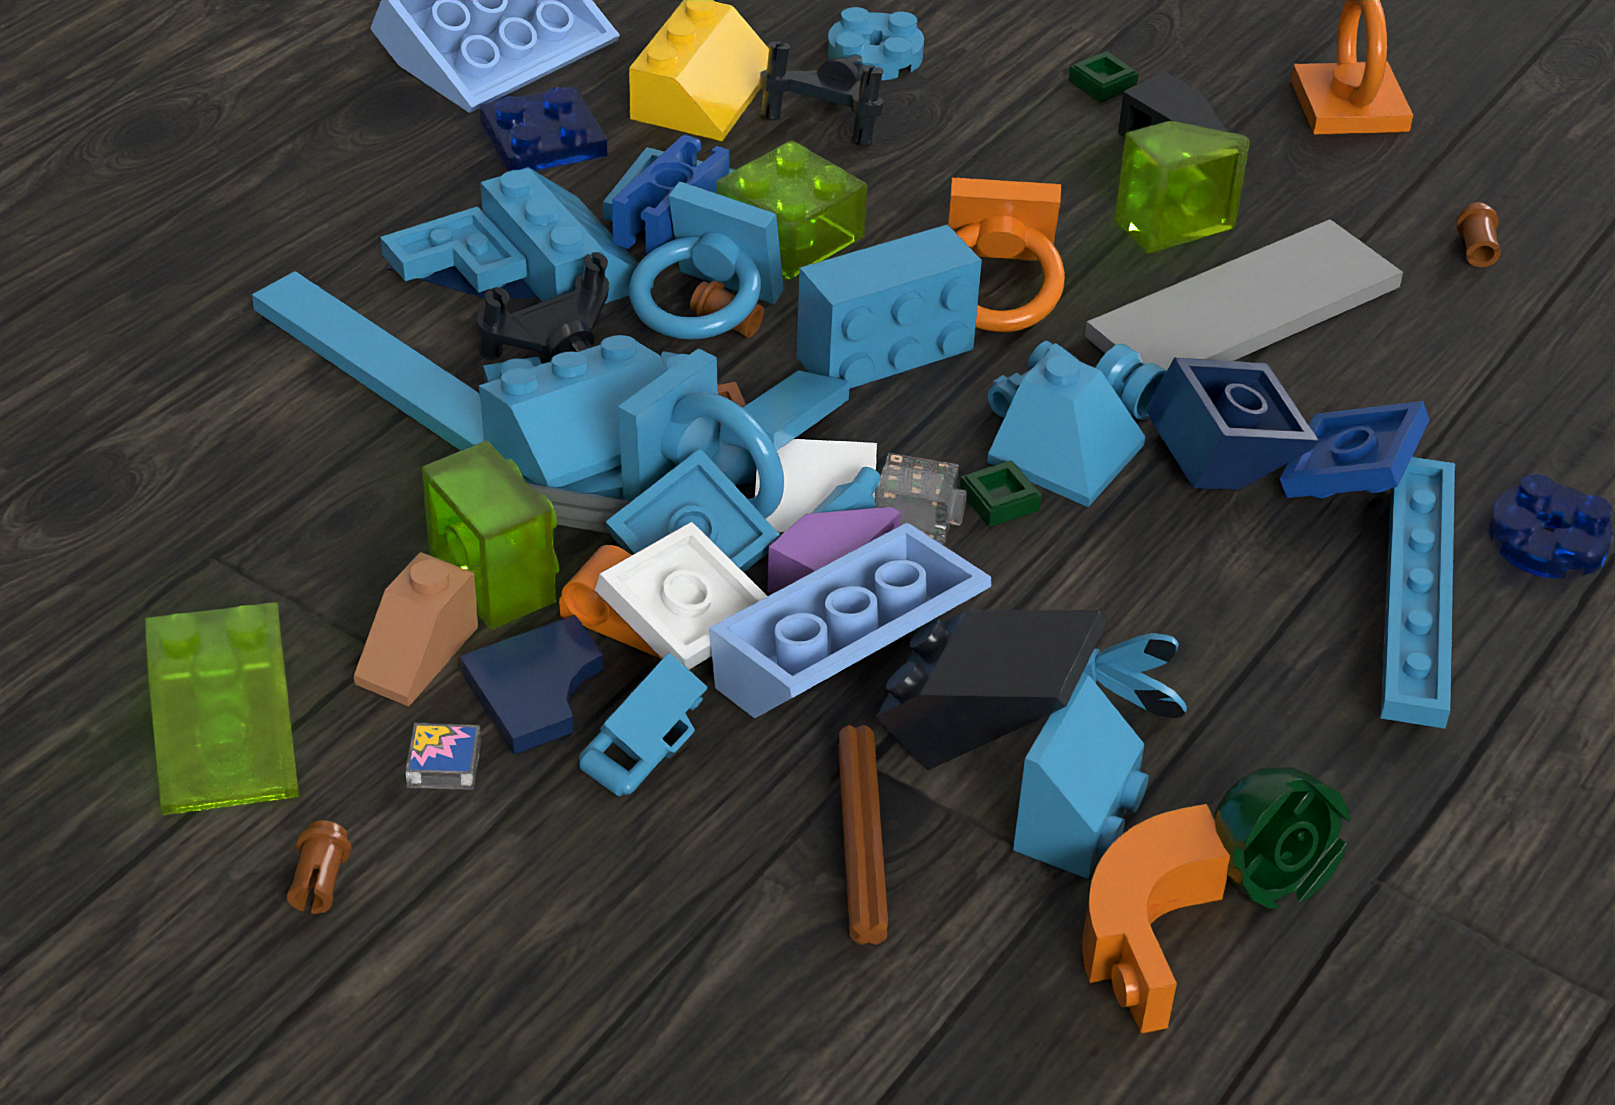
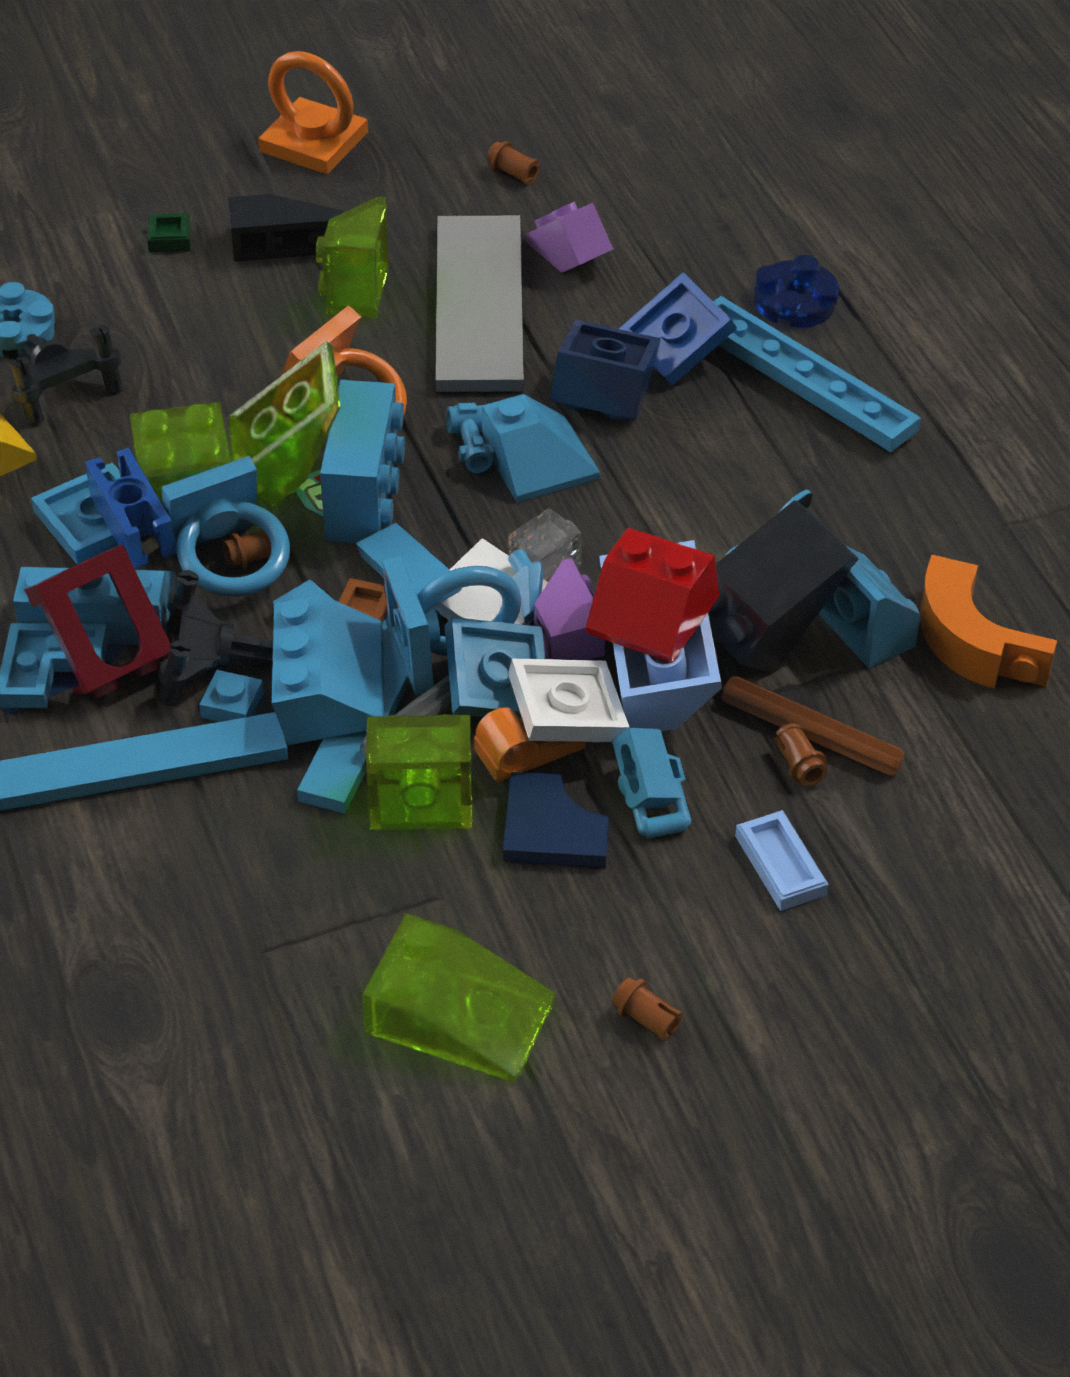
camera: 55 degrees left, 5 degrees up
nougat slope [354,552,478,707] -> none
tile [405,723,481,790] -> none
dark green tile [959,460,1042,527] -> none
dark azure wheel [1096,344,1167,420] -> none
dark green cylinder [1213,767,1350,909] -> none
none -> dark red panel [24,544,171,699]
none -> clear neon green slope [229,341,341,506]
none -> medium lavender slope [523,202,613,273]
none -> red slope [585,527,720,663]
none -> light blue tile [735,810,828,911]
none -> dark orange pin [773,723,827,787]

